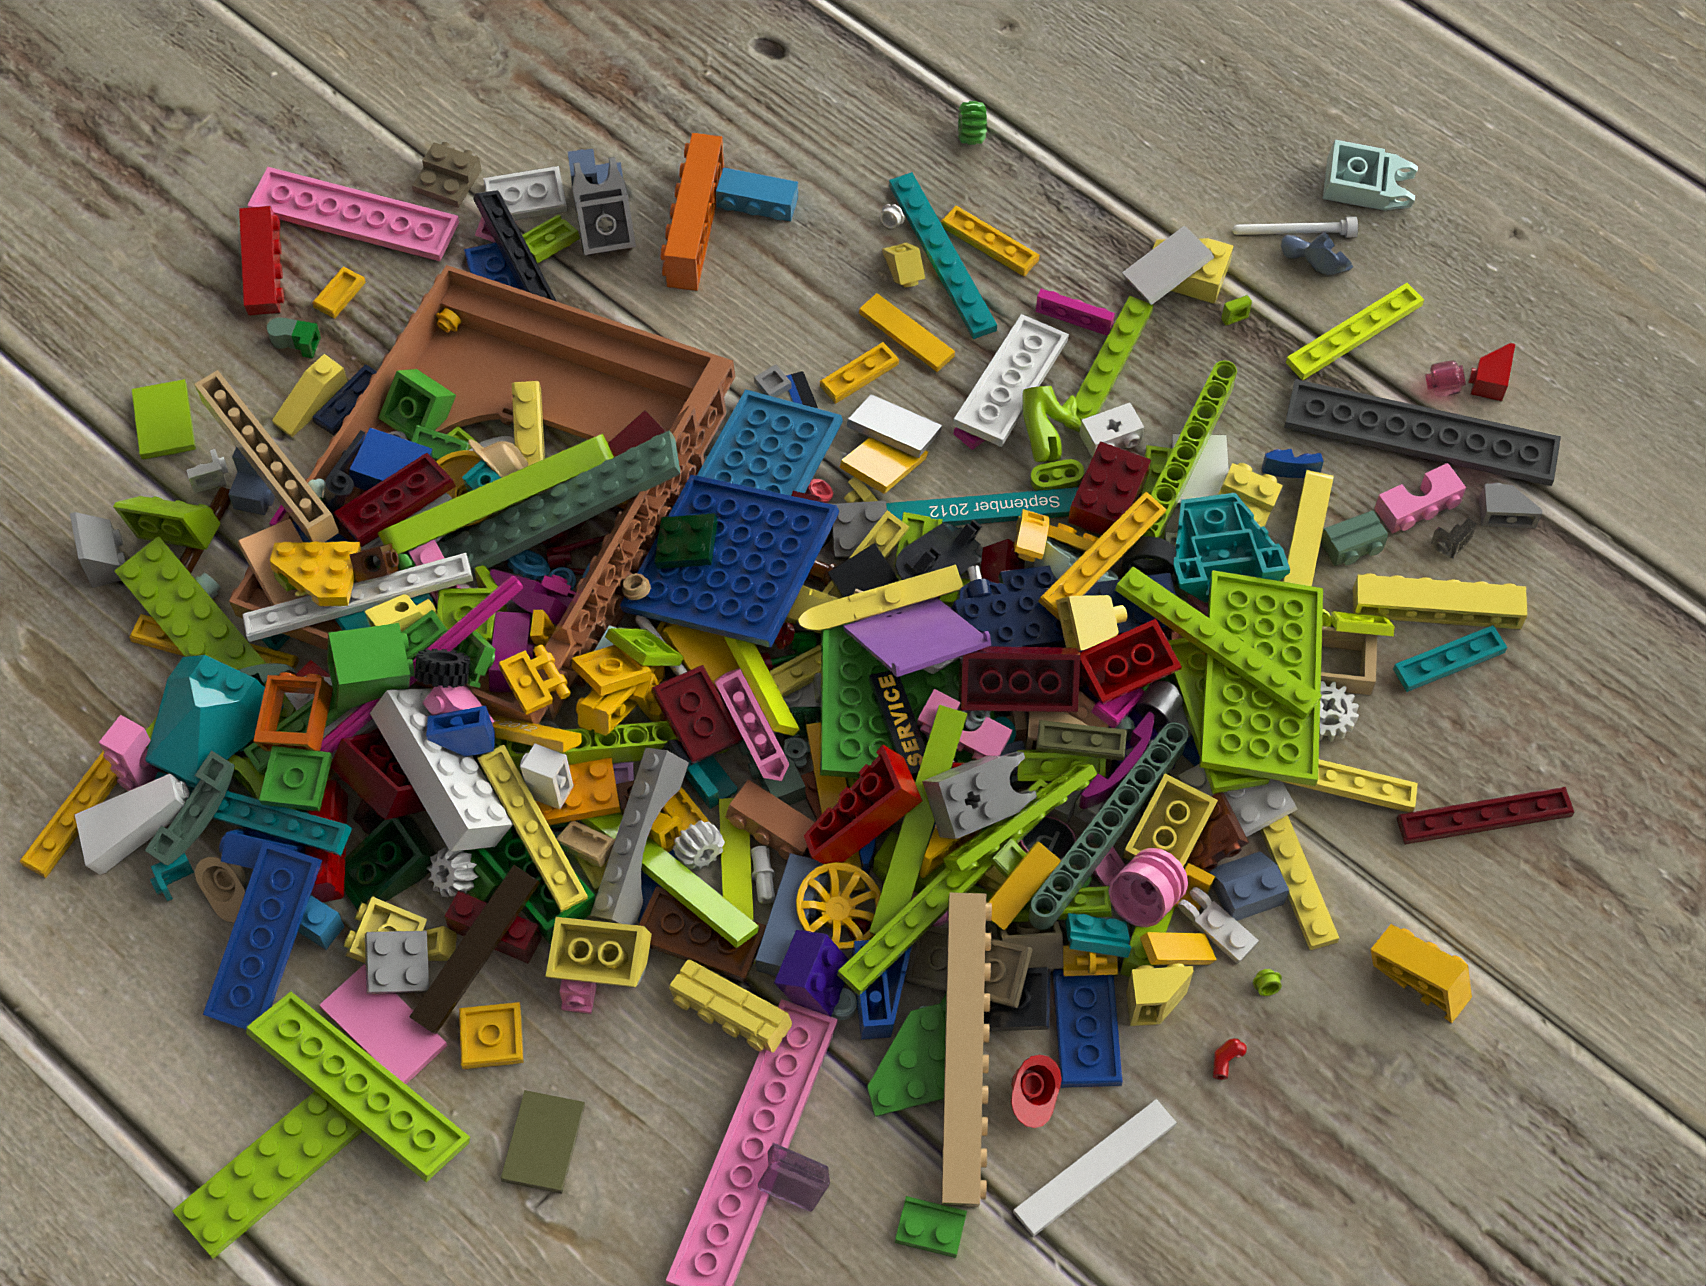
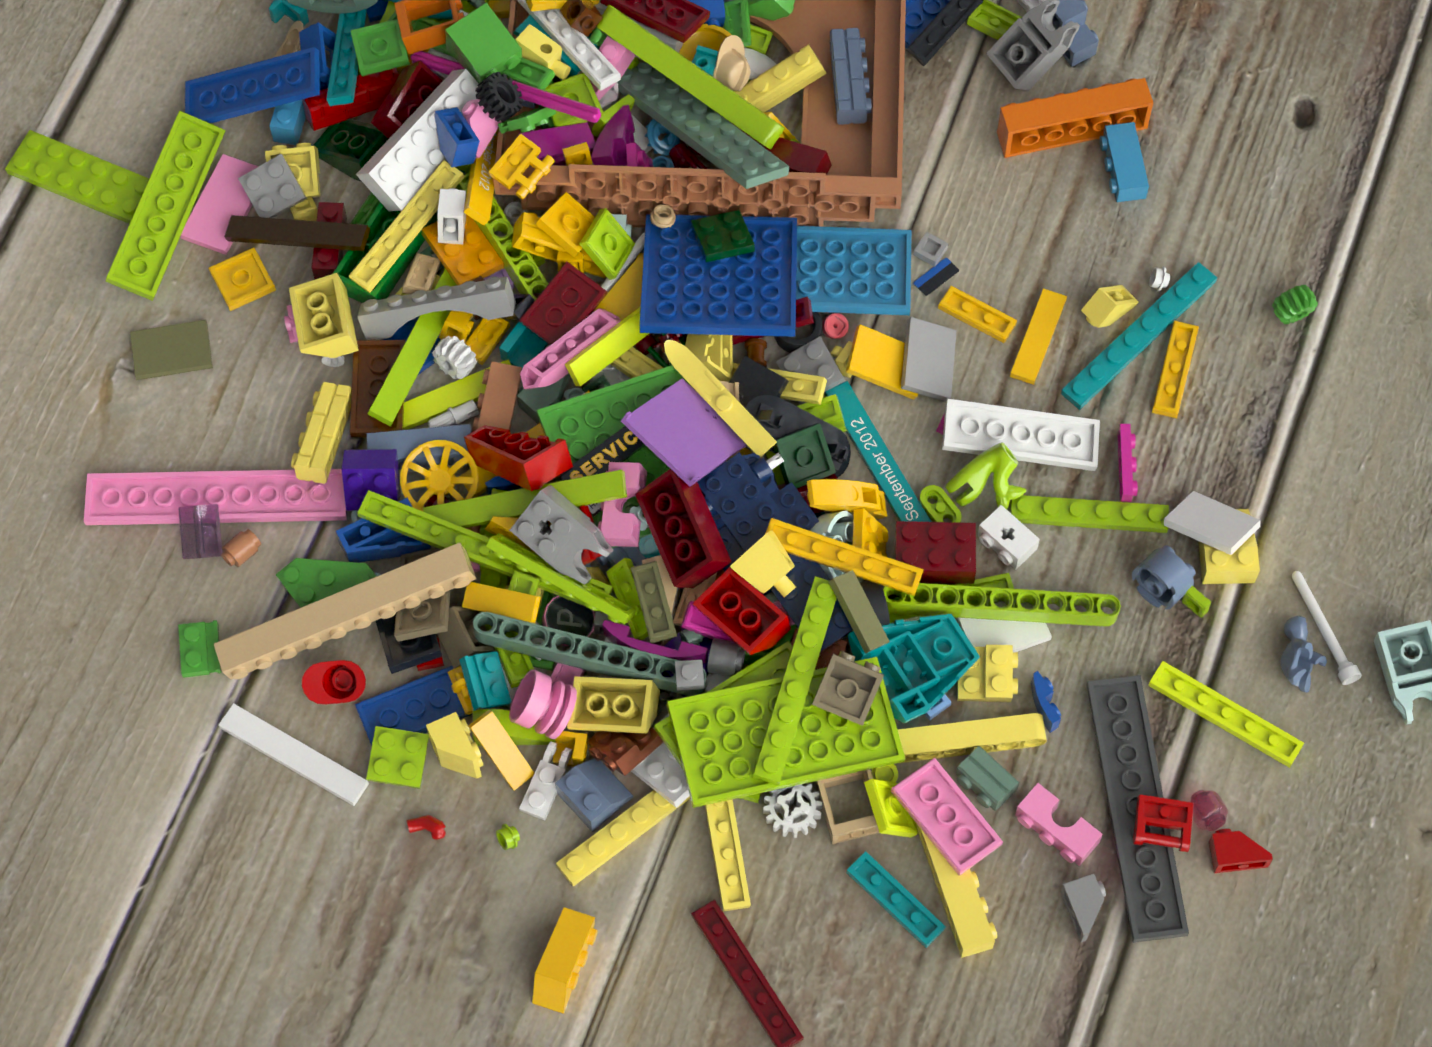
camera: 70 degrees right, 5 degrees up
white gear [427,848,478,898] -> none
clear smoke bracket [1431,518,1477,559] -> none
none -> nougat brick [221,529,261,567]
none -> lime plate [366,726,429,789]
none -> light grey plate [675,660,704,691]
none -> dark green plate [773,423,836,489]
none -> dark tan plate [812,651,884,726]
none -> olive tile [828,570,890,654]
none -> sand blue brick [829,28,872,125]
none -> bright pink tile [891,758,1003,876]
none -> sand blue brick [1132,545,1196,609]
none -> red plate [1133,794,1194,852]

